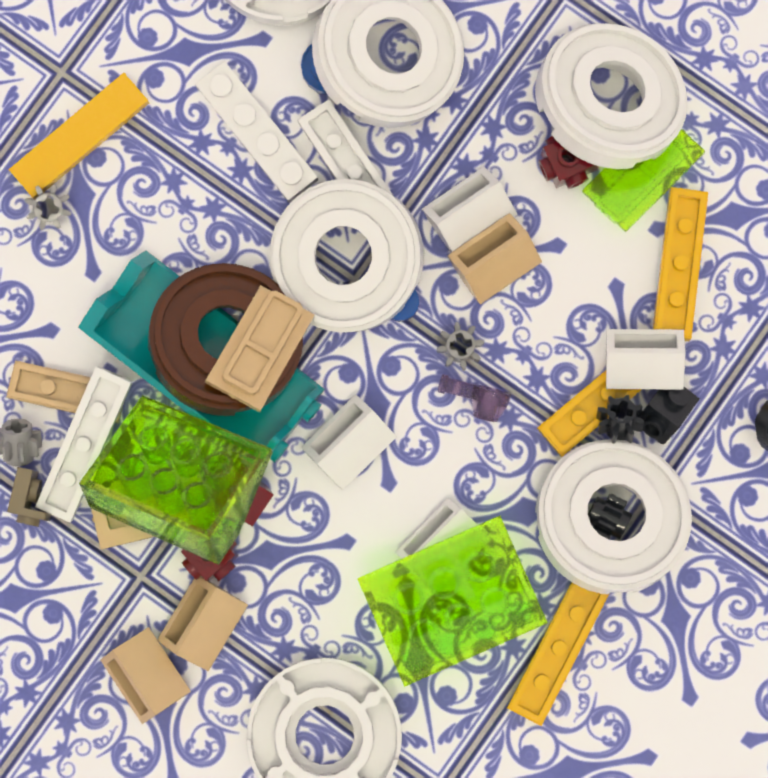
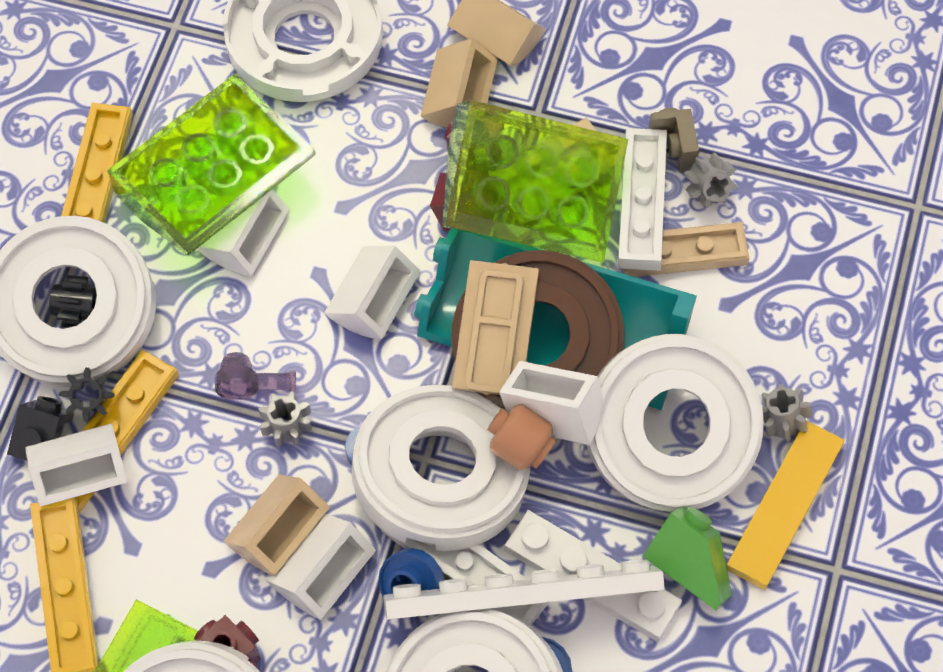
camera: 160 degrees right, 20 degrees down
none -> blue plate [378,548,444,597]
none -> white plate [383,560,665,620]
none -> nougat head [487,404,556,471]
none -> white brick [499,361,602,445]
none -> white piece [587,334,764,512]
none -> bright green slope [642,506,732,610]

